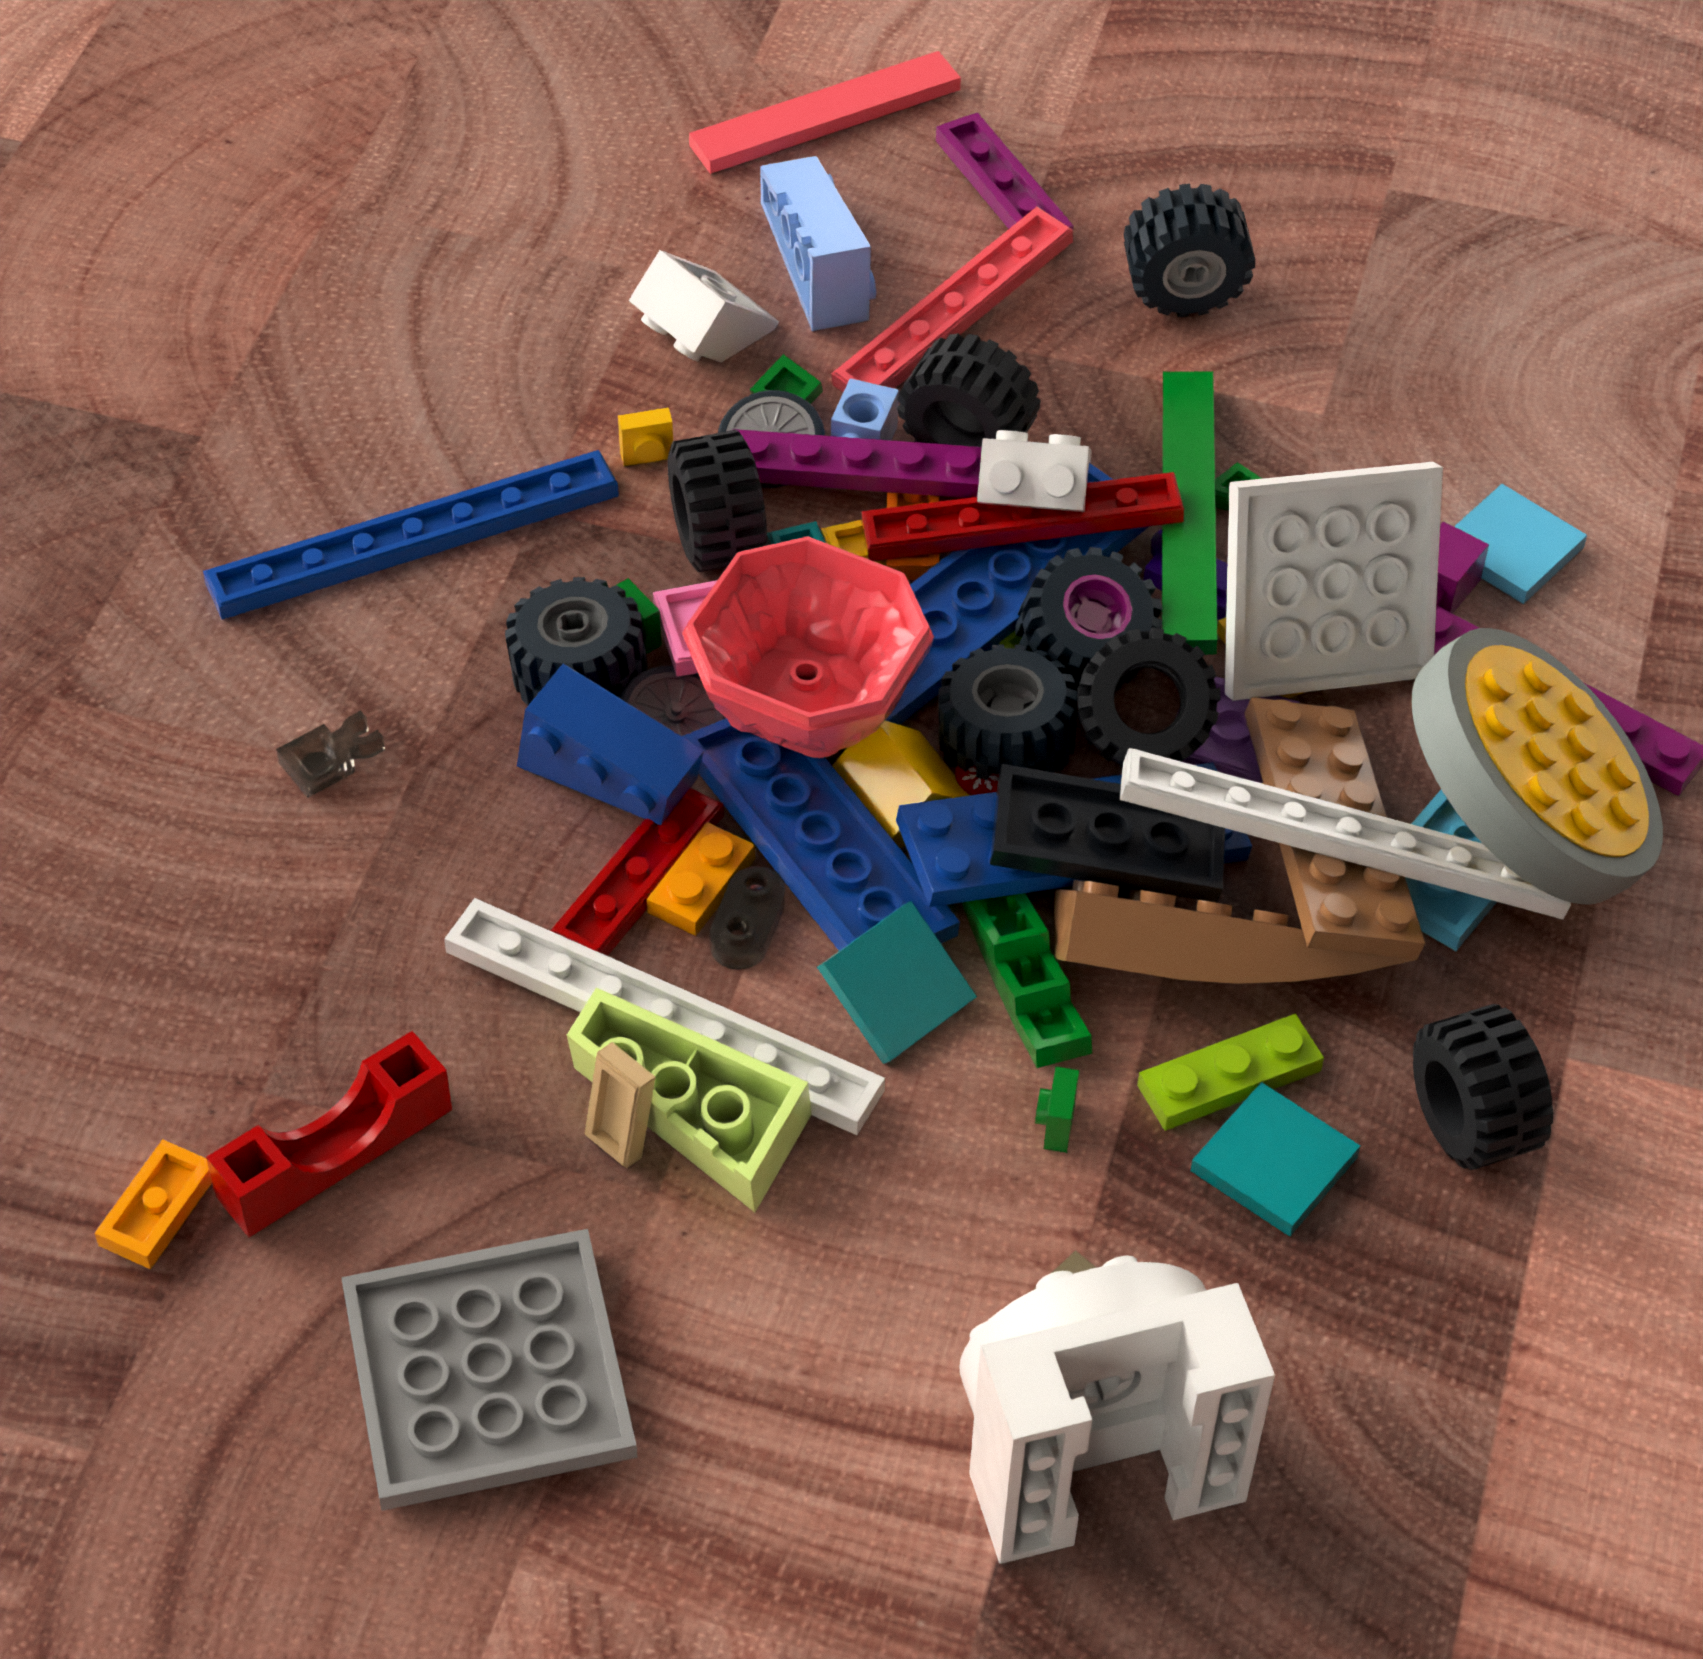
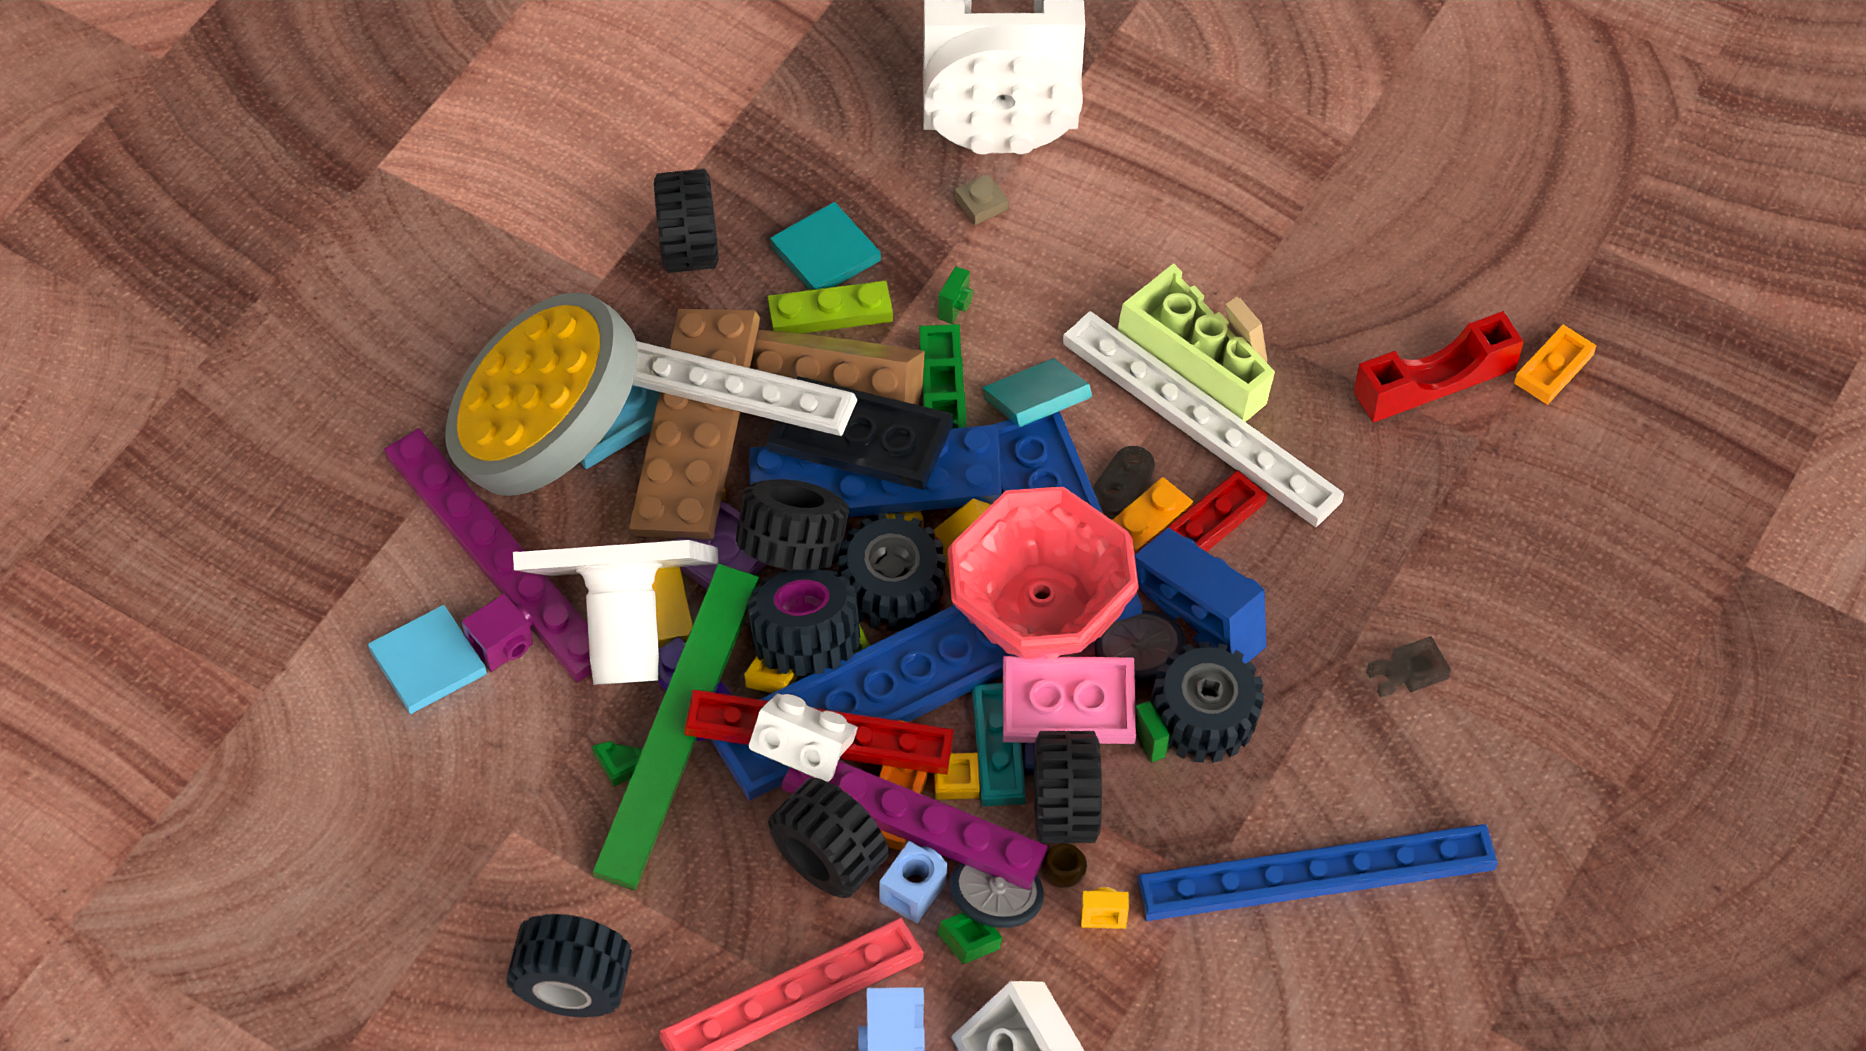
camera: 165 degrees left, 5 degrees up
light grey plate [341,1229,638,1511] -> none

